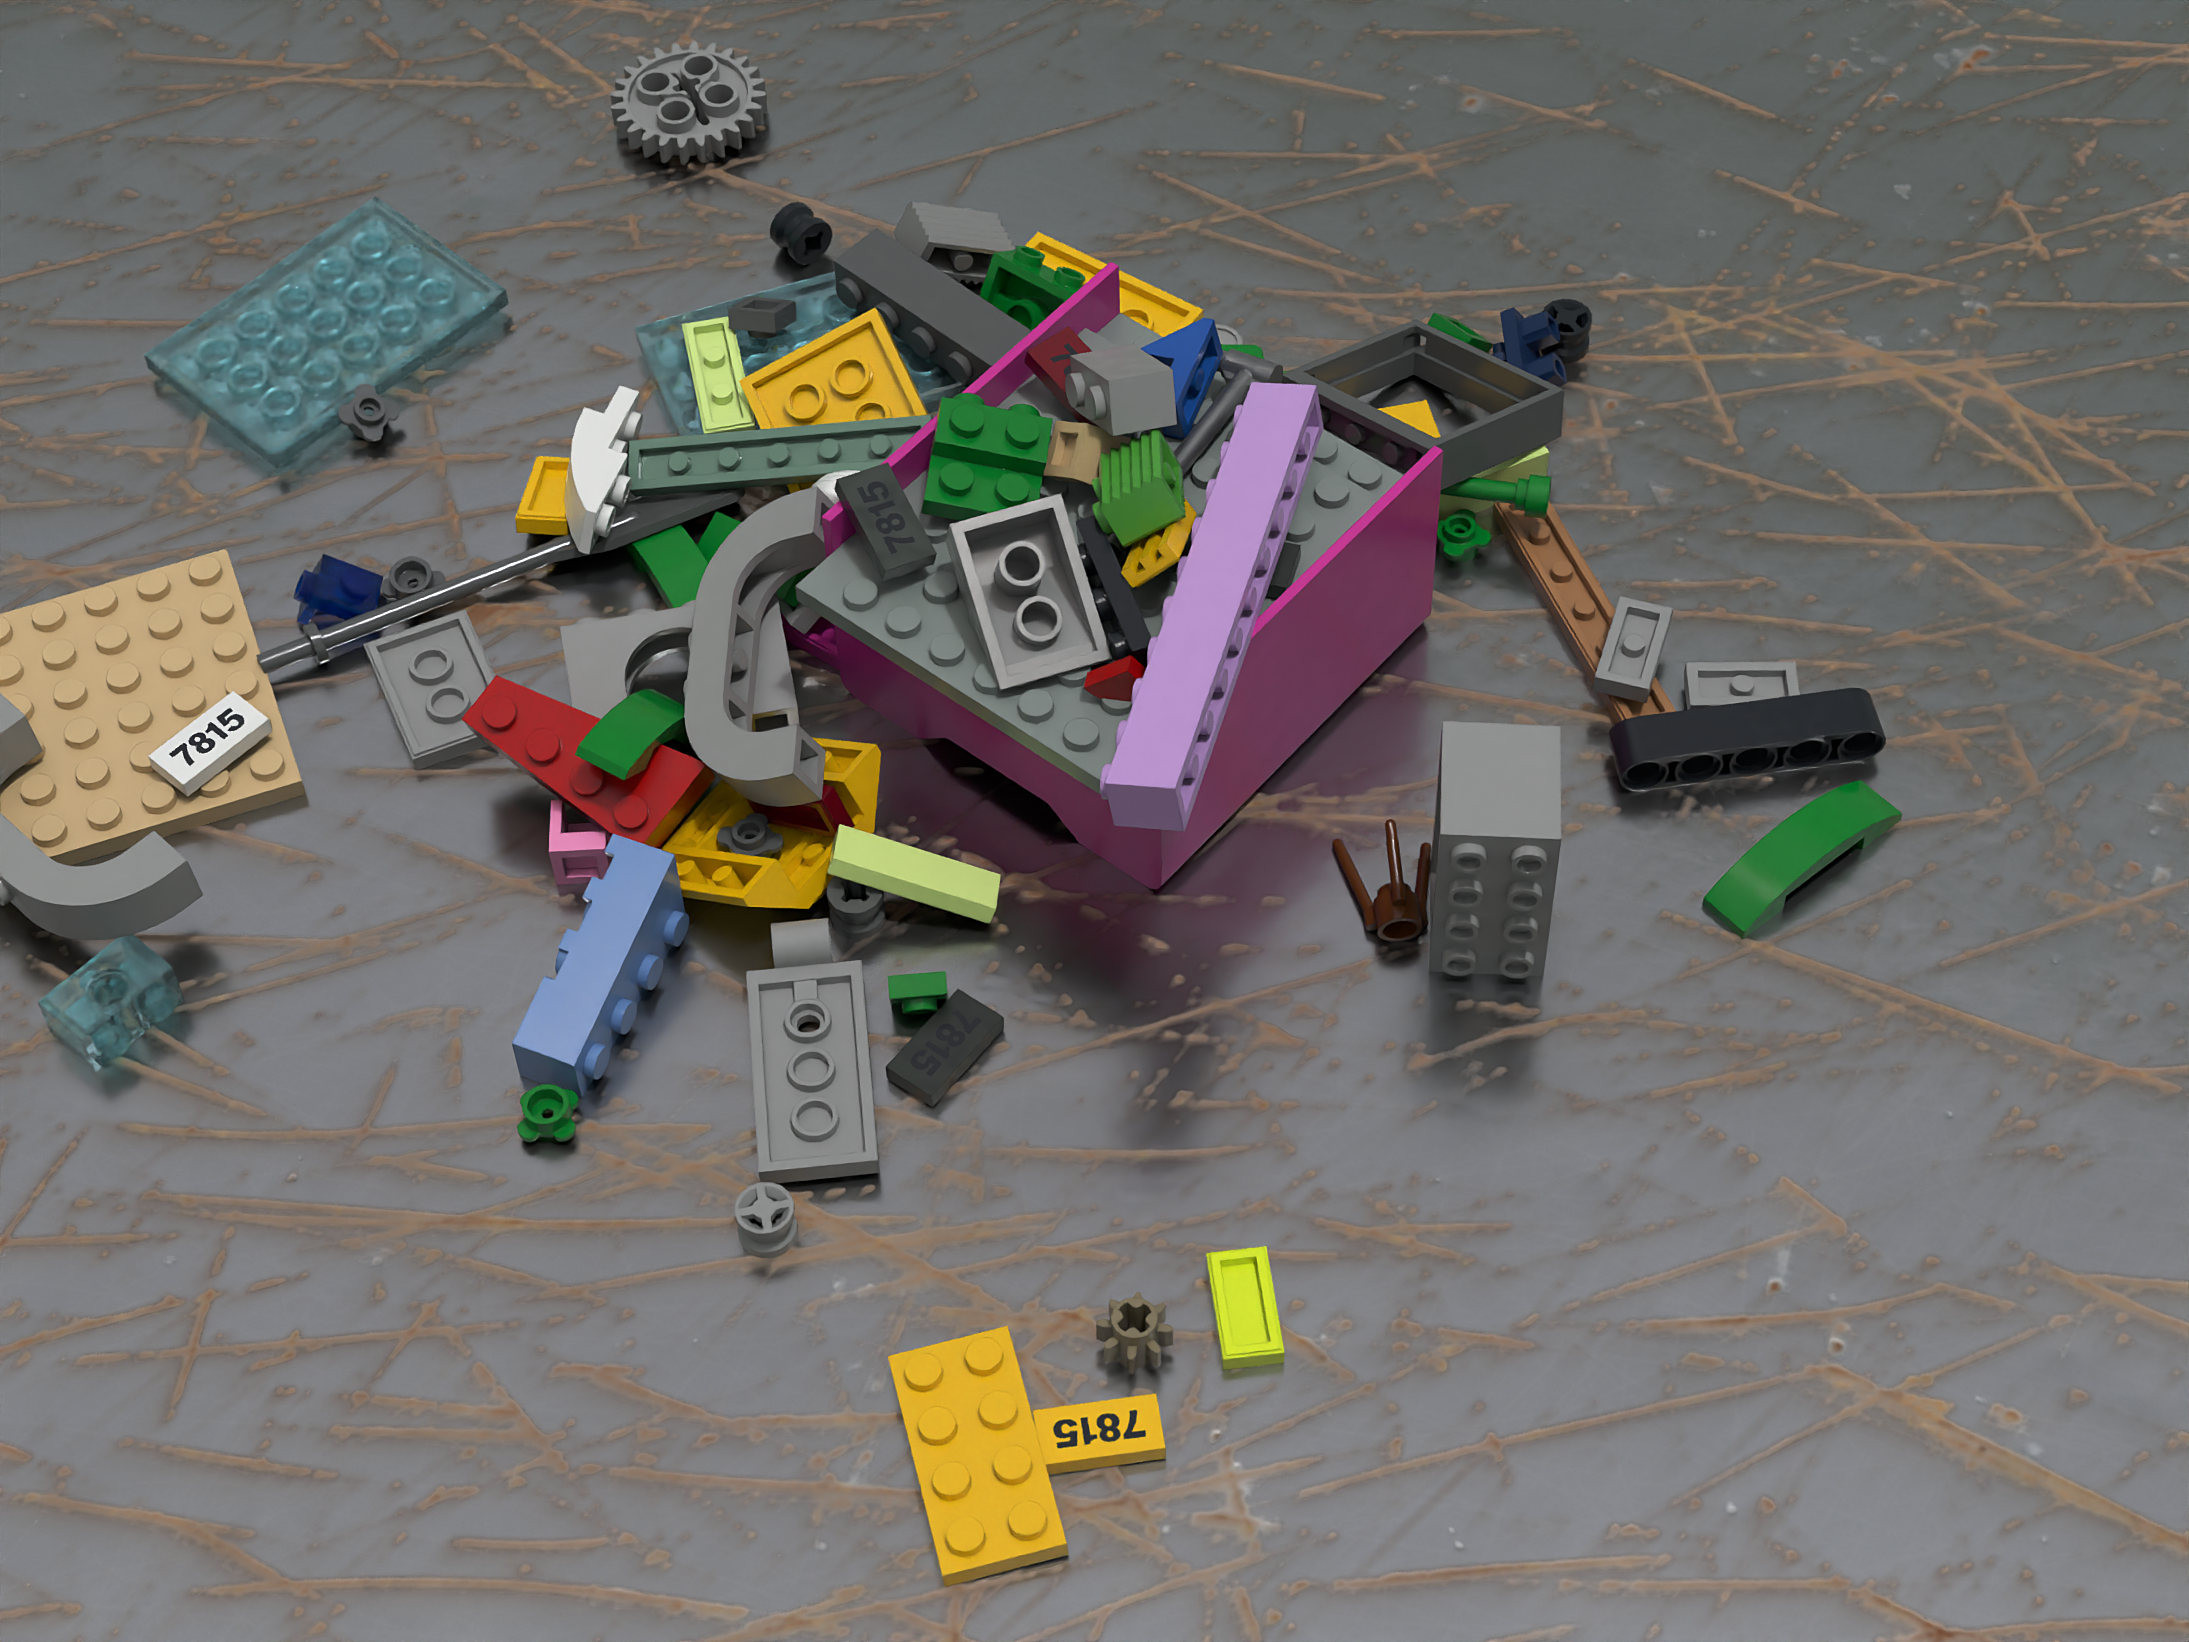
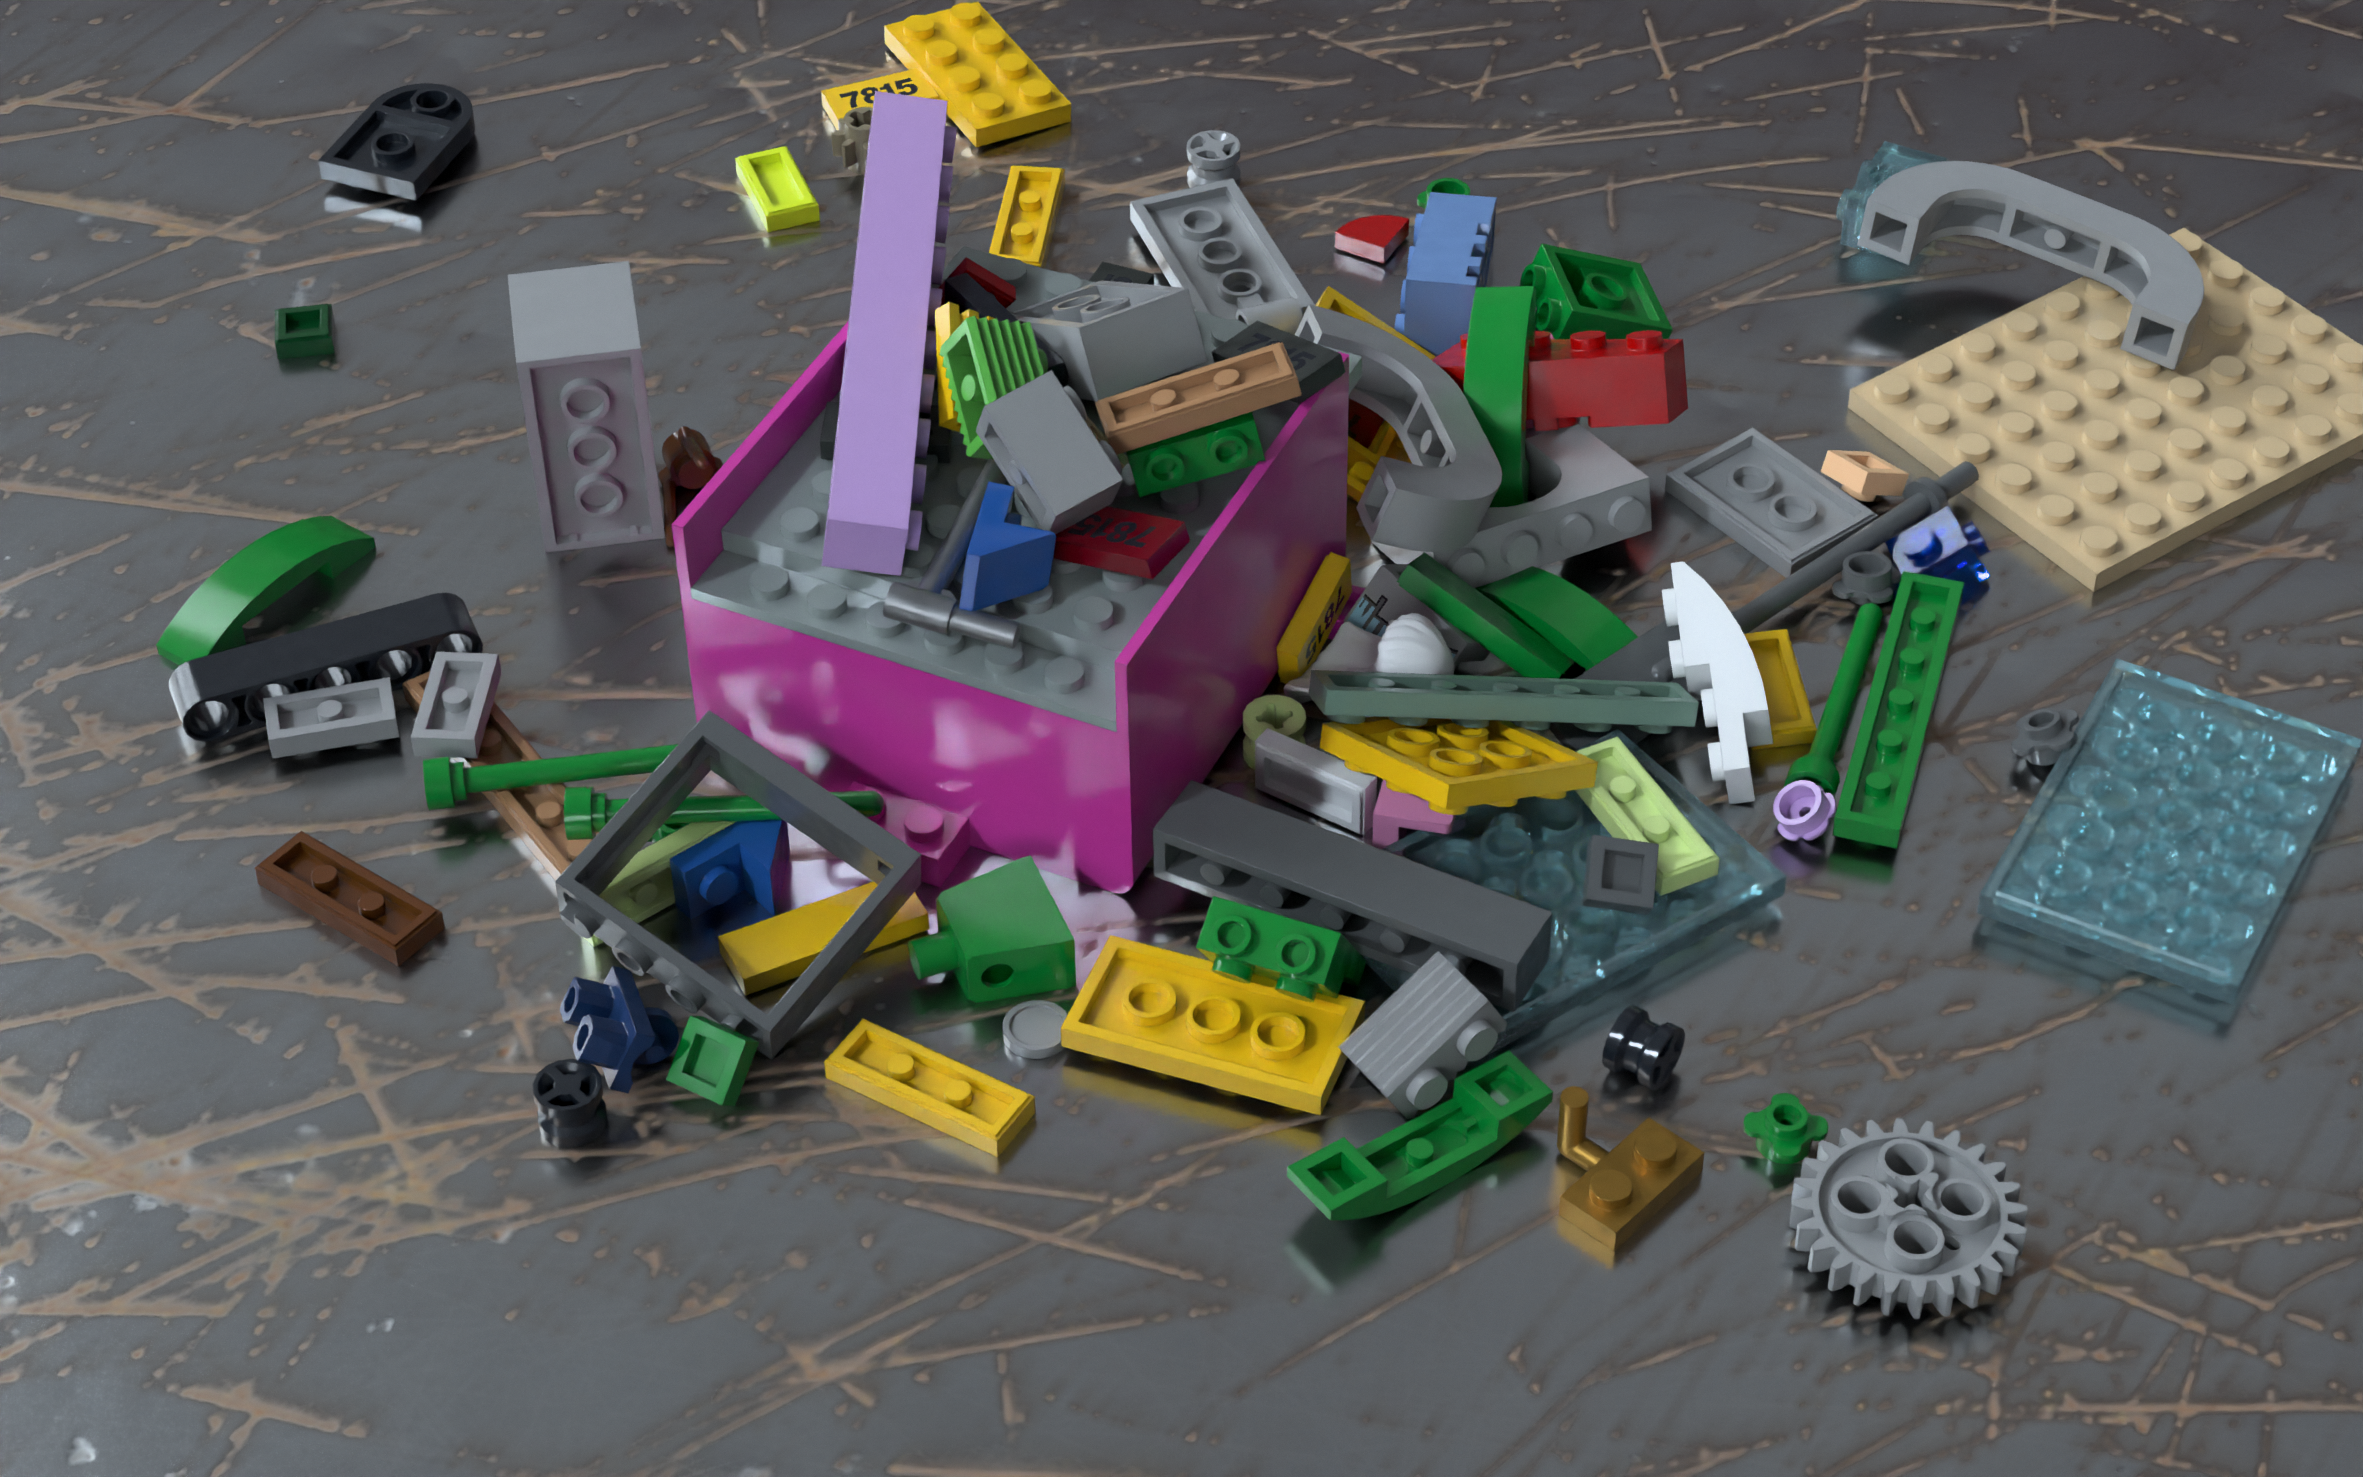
camera: 165 degrees right, 10 degrees down
white tile [148,691,272,797] -> none
none -> reddish brown tile [254,831,445,967]
none -> dark green tile [275,304,335,359]
none -> black plate [318,83,475,200]
none -> green piece [423,744,678,811]
none -> yellow tile [824,1018,1036,1157]
none -> yellow tile [989,165,1065,268]
none -> medium nougat tile [1095,342,1302,455]
none -> green slope [1287,1050,1553,1220]
none -> red tile [1335,215,1409,263]
none -> green plate [1520,244,1673,339]
none -> pearl gold plate [1557,1086,1705,1252]
none -> green plate [1743,1093,1829,1164]
none -> lavender plate [1773,780,1837,841]
none -> green piece [1783,603,1883,798]
none -> light nougat plate [1821,450,1909,502]
none -> green plate [1832,571,1964,848]

